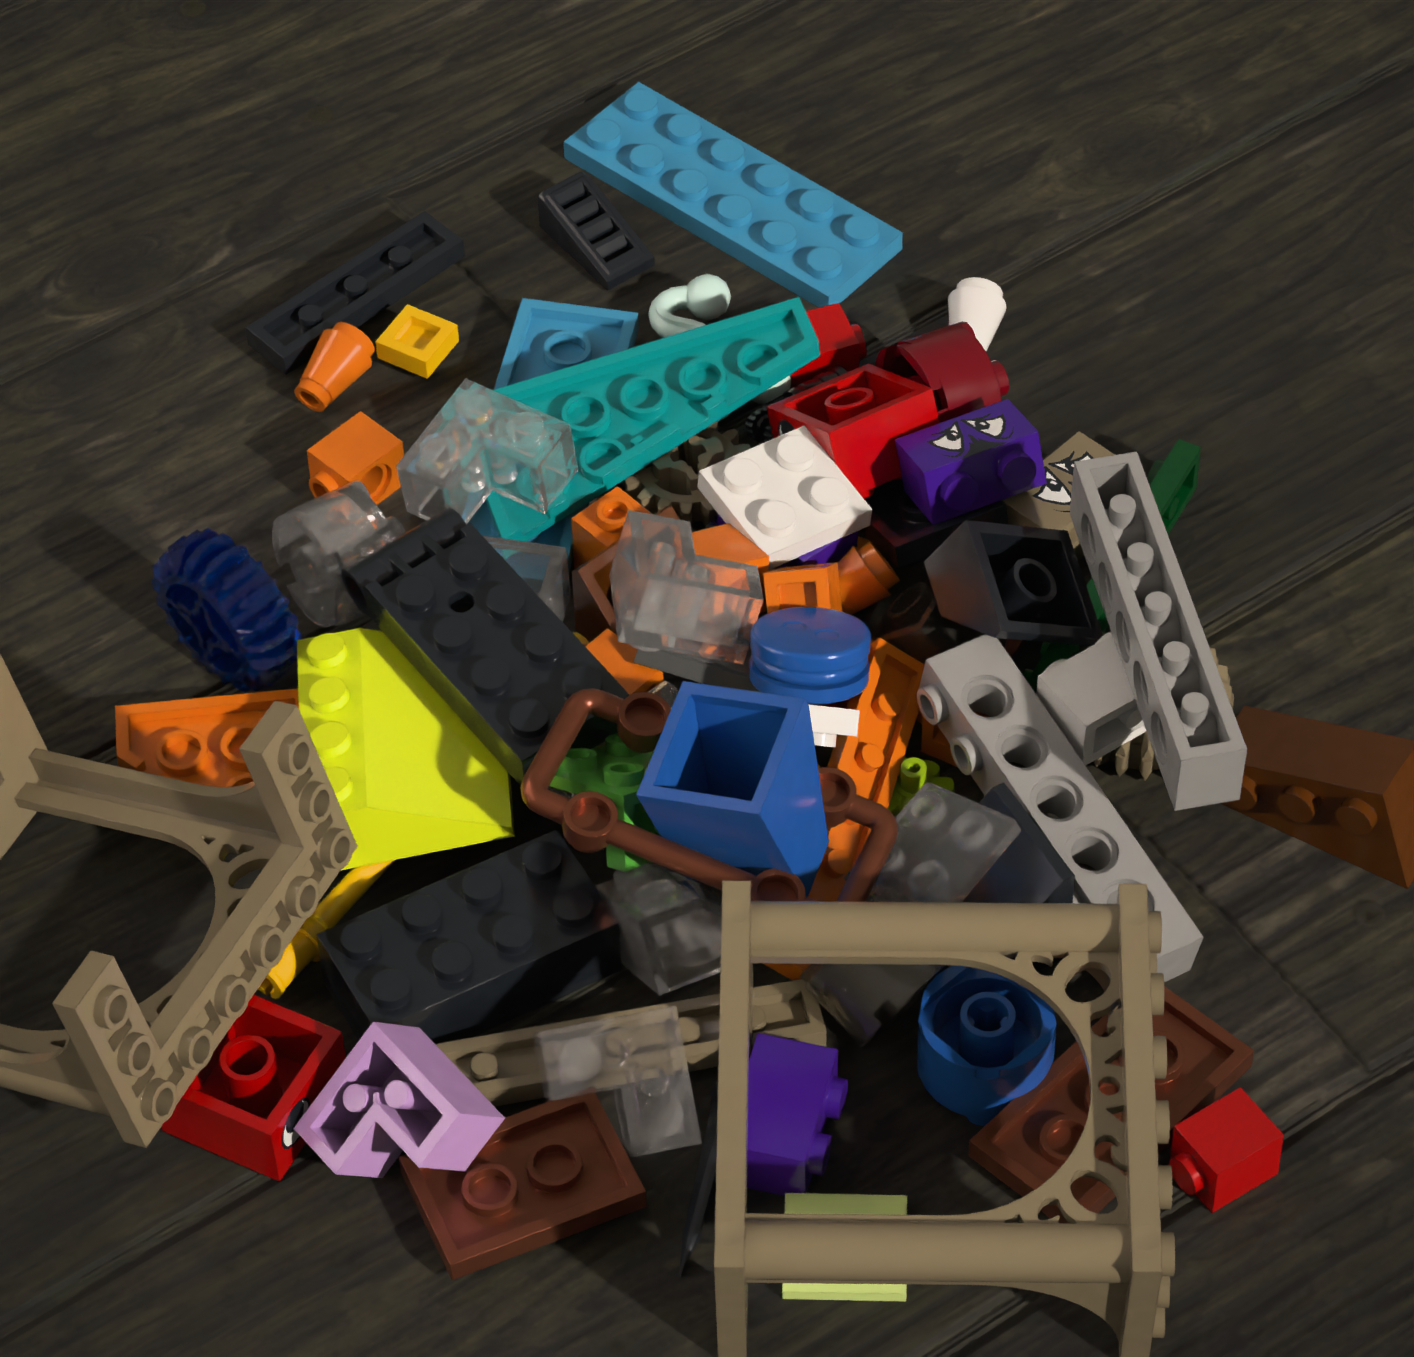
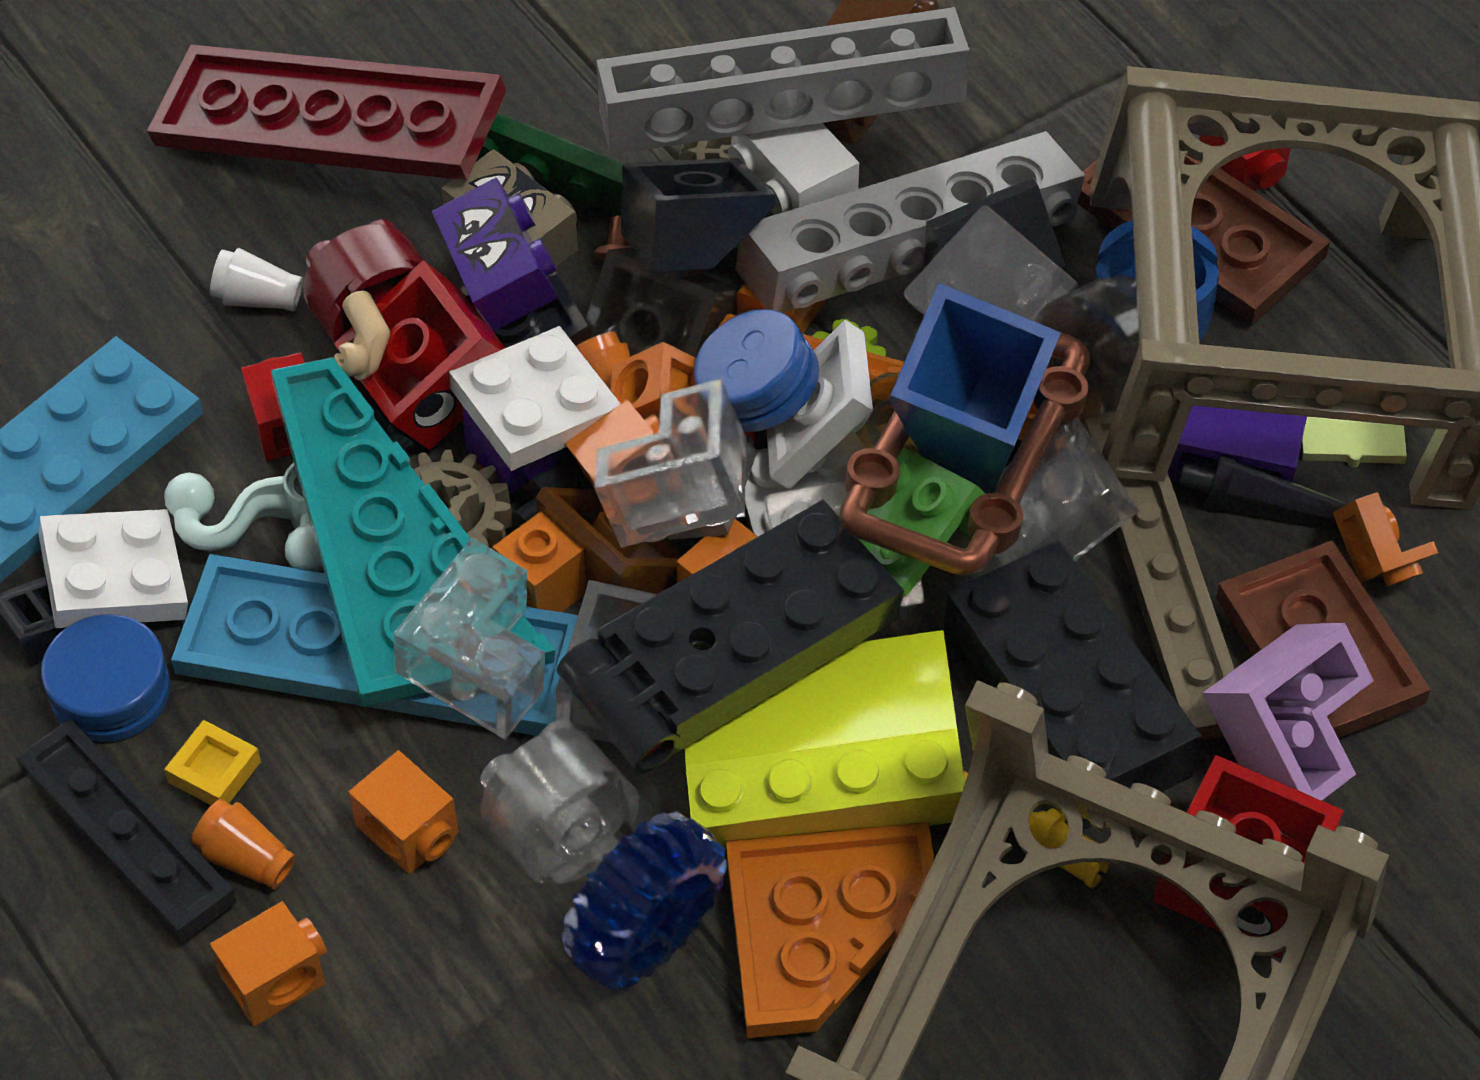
camera: 90 degrees left, 5 degrees up
clear brick [533,1005,702,1157] -> none
none -> white plate [38,509,188,628]
none -> blue head [41,614,171,743]
none -> dark red plate [147,45,507,181]
none -> orange brick [210,901,327,1027]
none -> tan arm [334,291,390,380]
none -> orange bracket [1333,492,1438,587]

